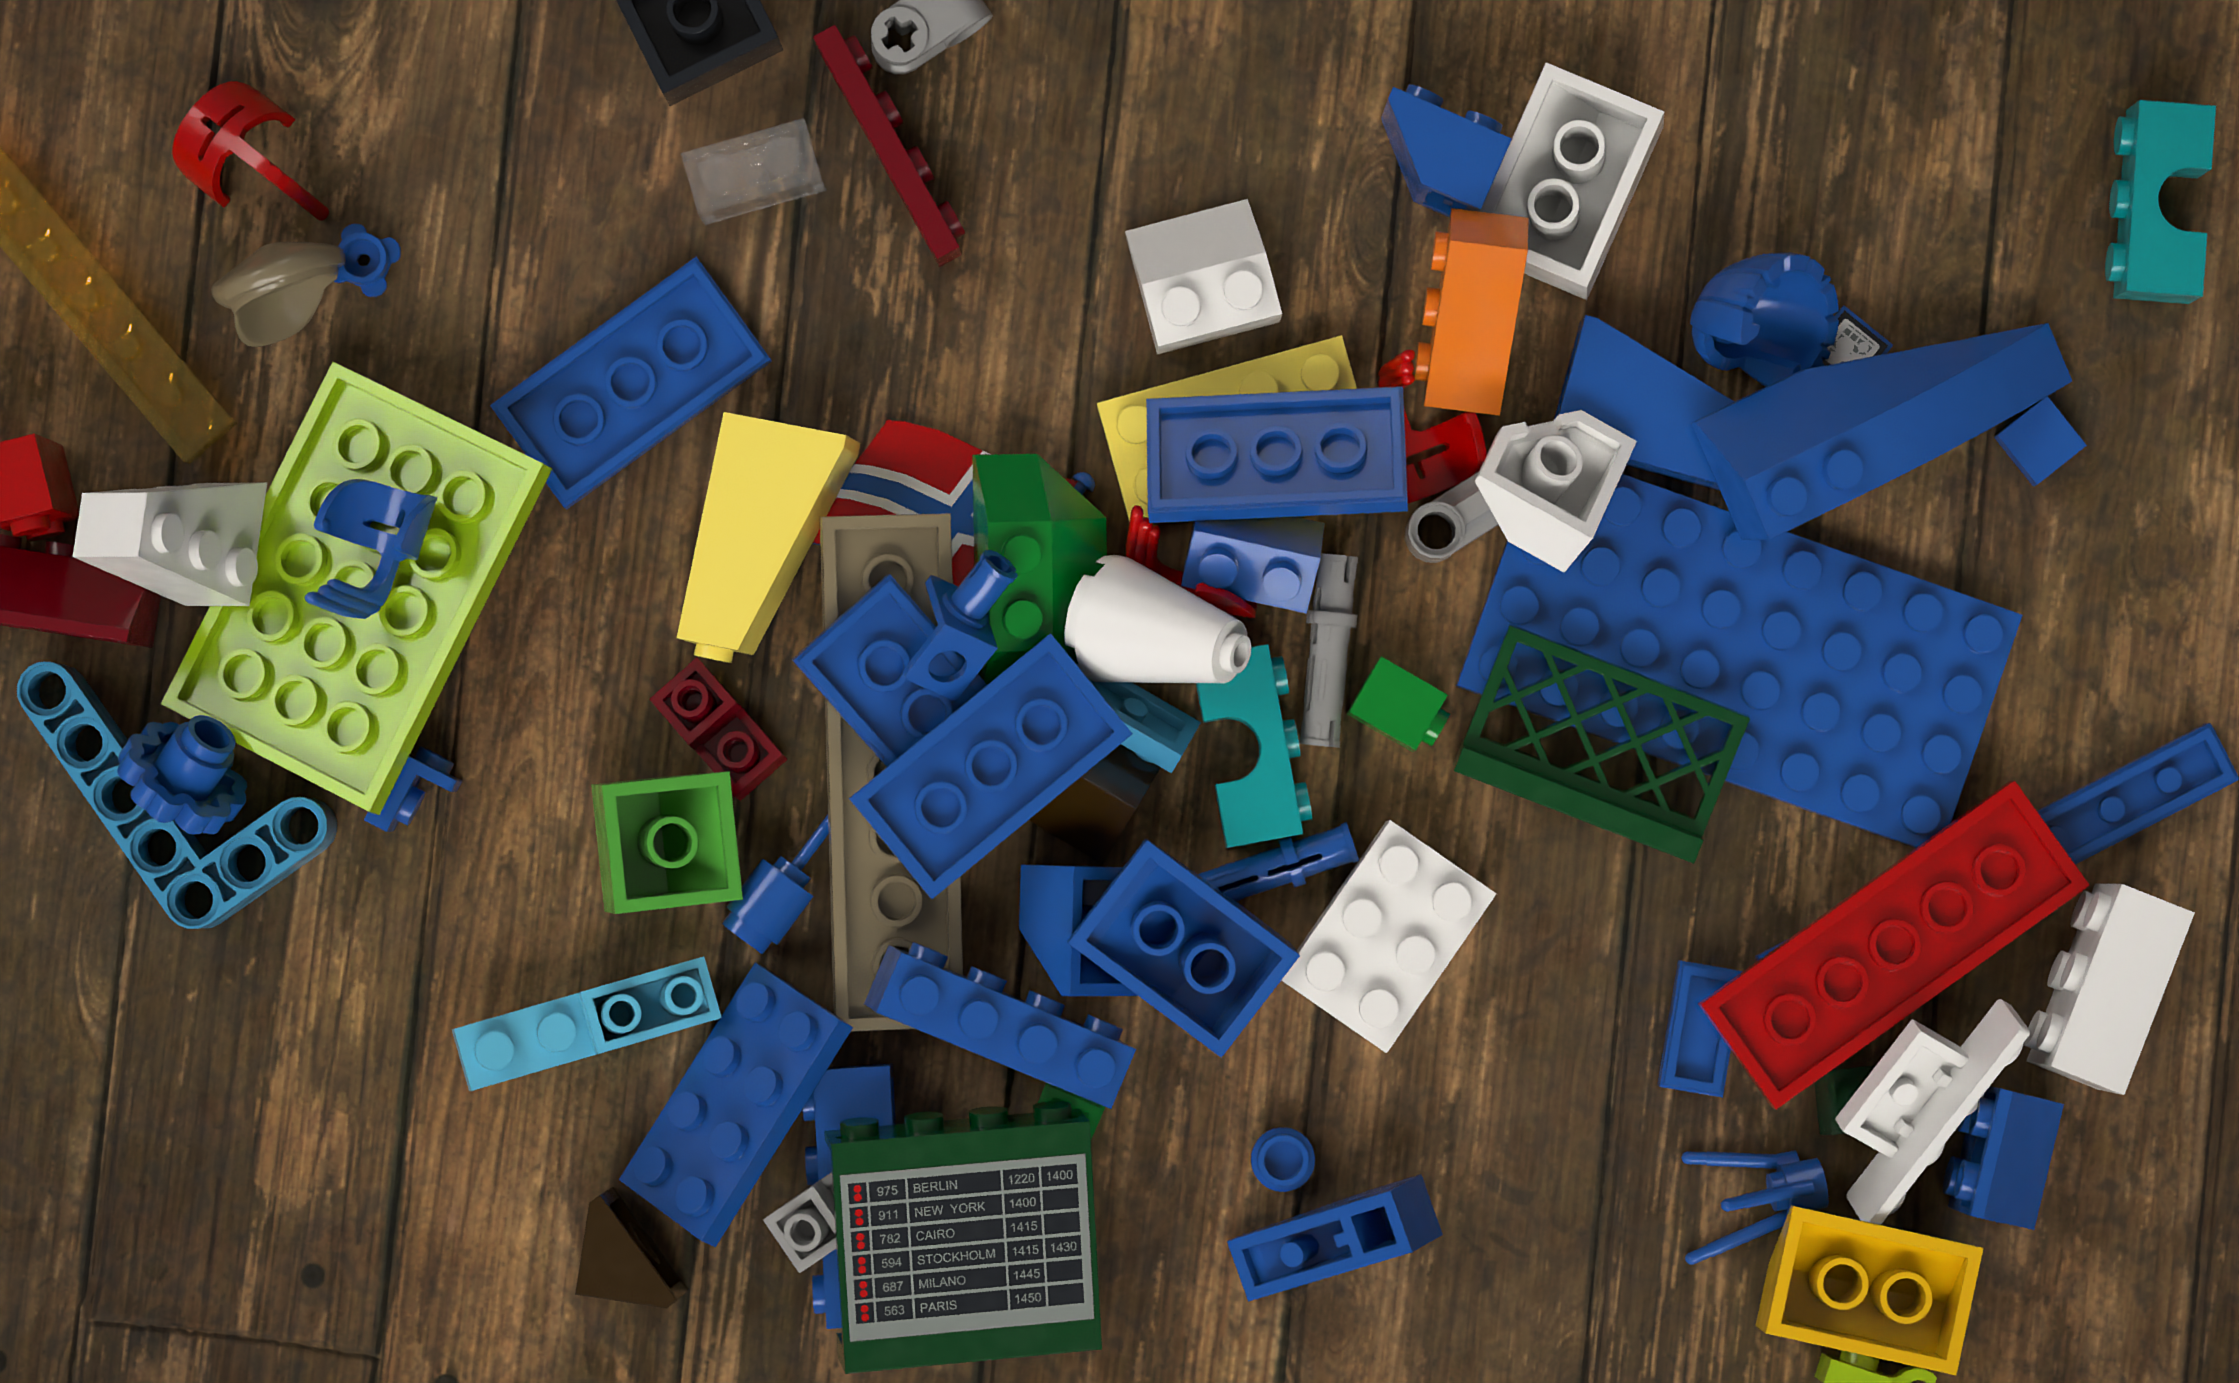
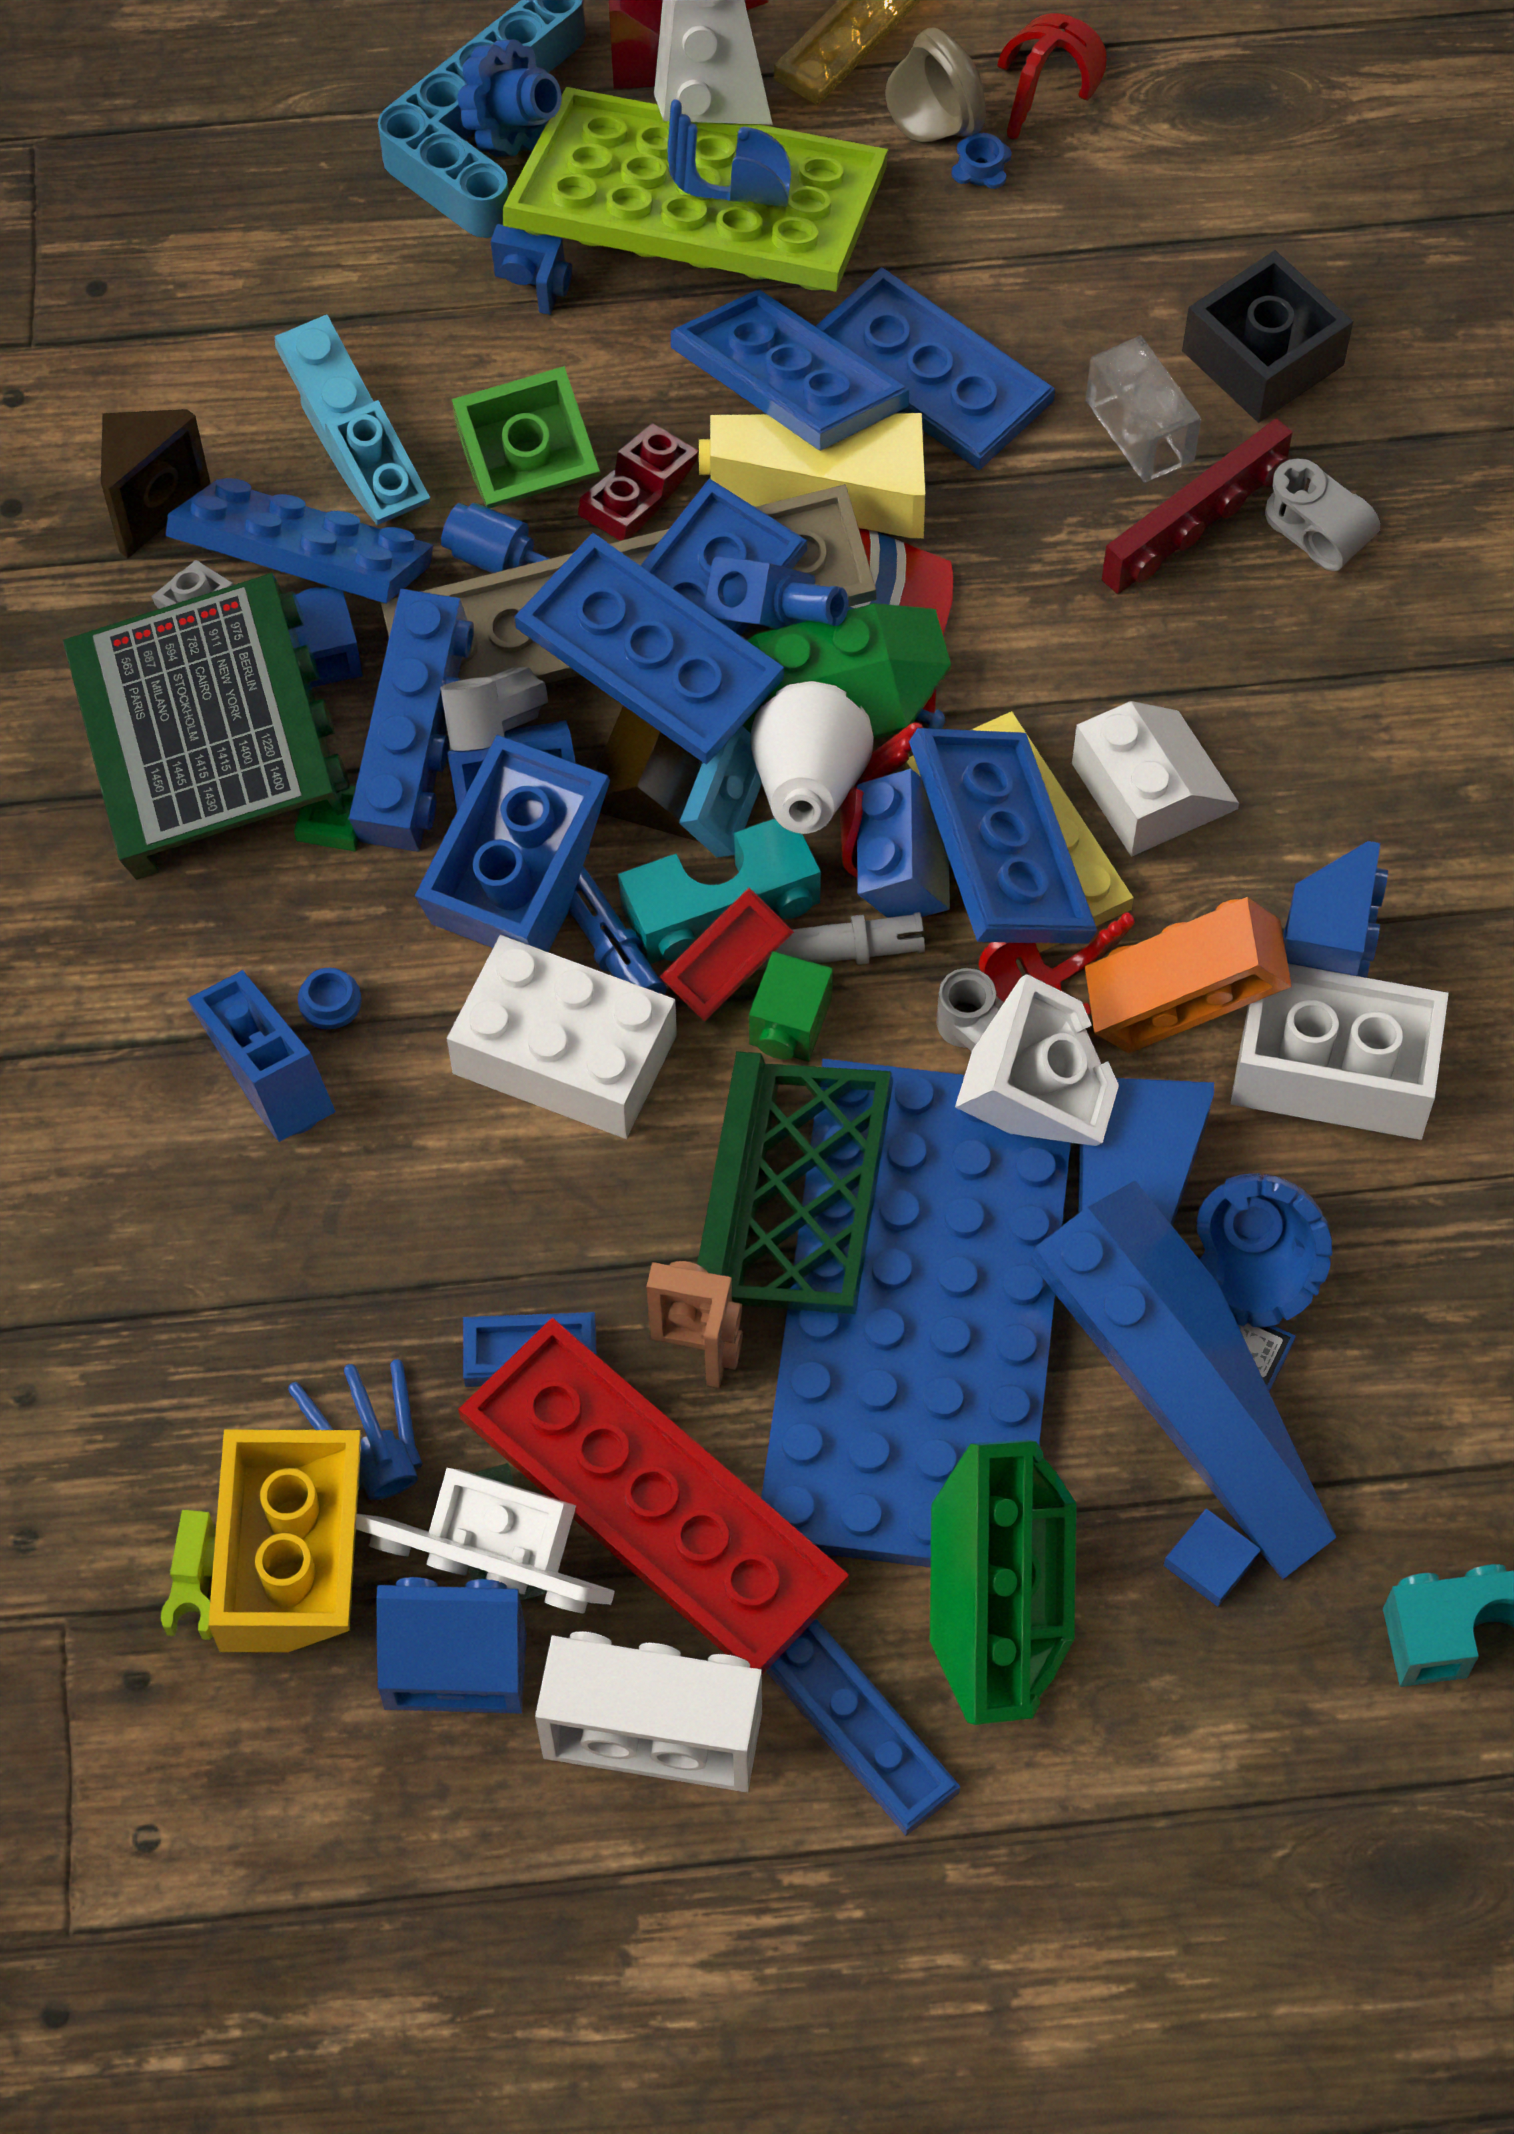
camera: 80 degrees right, 25 degrees down
none -> light grey piece [440,667,548,751]
none -> nougat bracket [646,1261,743,1388]
none -> red tile [660,887,794,1022]
none -> blue tile [671,289,909,451]
none -> green wedge [930,1440,1076,1725]

